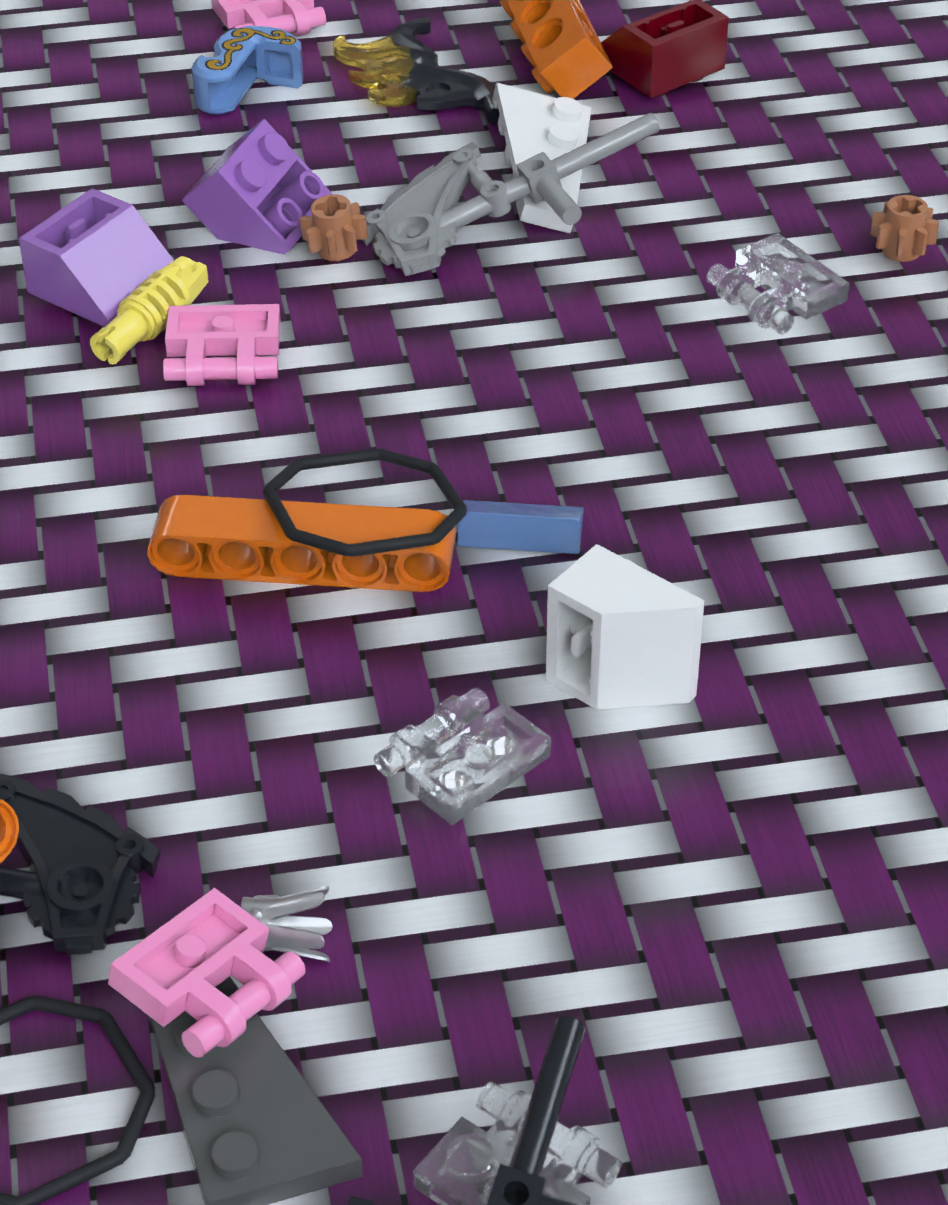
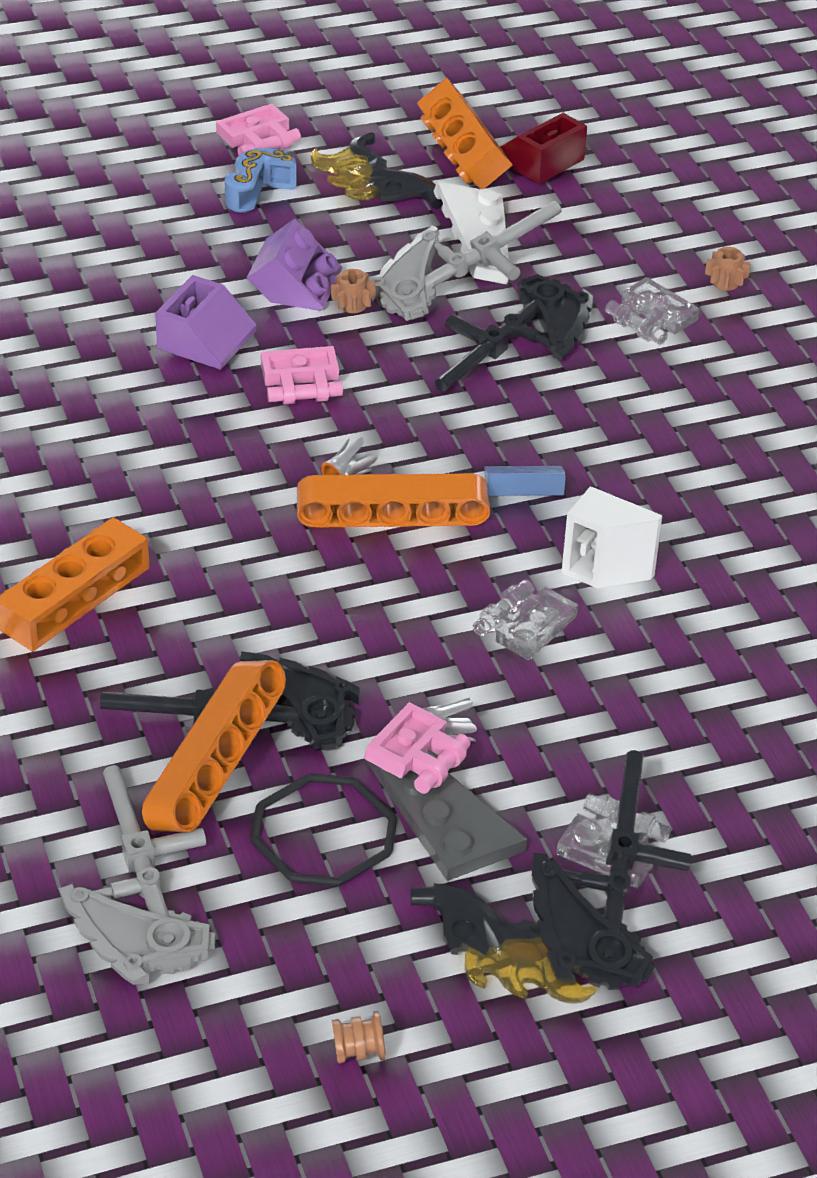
camera: 10 degrees left, 0 degrees up
light yellow hinge [90,256,209,364] -> none
black piece [263,448,467,557] -> none
none -> flat silver piece [321,437,377,475]
none -> black bar [435,274,593,392]

